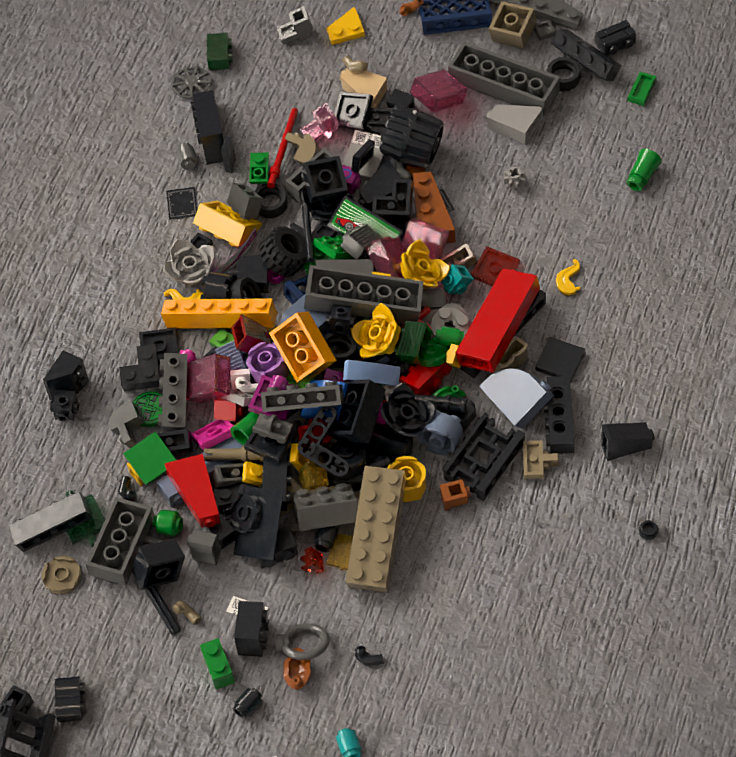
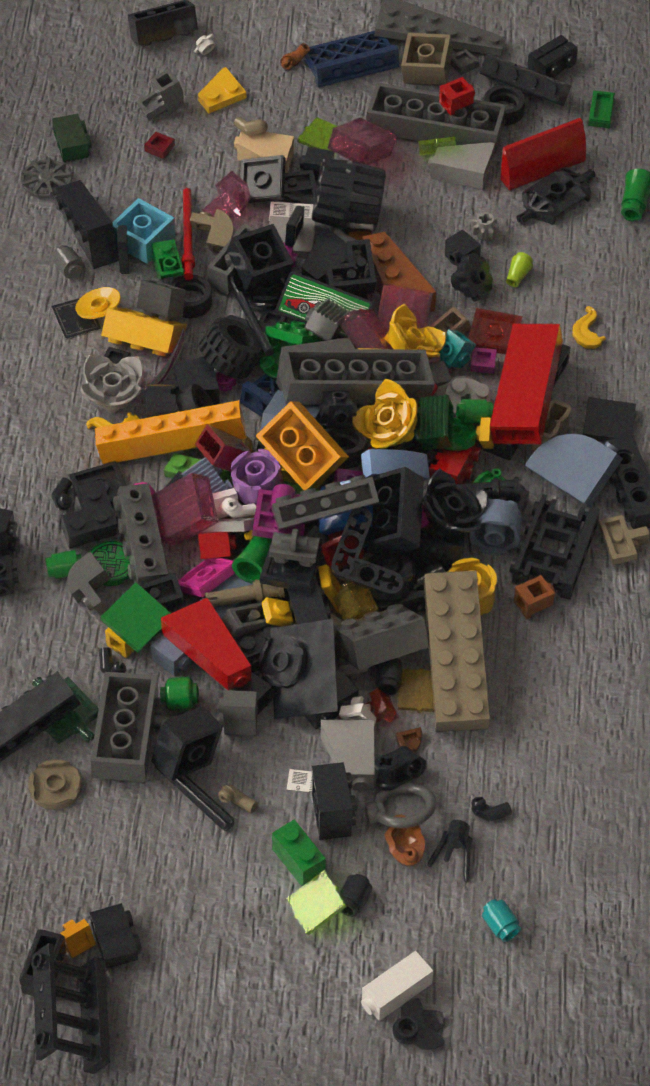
camera: 20 degrees left, 5 degrees down
none -> green brick [45,550,82,579]
none -> black arm [51,477,72,510]
none -> light orange tile [60,919,96,958]
none -> yellow dish [75,287,121,319]
none -> medium azure brick [112,198,176,264]
none -> dark red plate [144,131,175,159]
none -> clear neon green piece [286,870,347,935]
none -> clear neon green piece [297,117,349,152]
none -> light grey slope [321,720,375,790]
none -> white tile [339,696,377,726]
none -> black piece [374,746,427,791]
none -> reddish brown tile [395,727,422,752]
none -> clear neon green piece [419,137,456,155]
none -> black plant [427,820,473,882]
none -> red brick [439,77,475,116]
none -> black brick [445,229,481,266]
none -> black plant [451,253,493,302]
none -> magenta plate [470,348,497,374]
none -> red slope [500,118,586,191]
none -> lime cone [506,252,533,288]
none -> black plate [516,167,596,225]

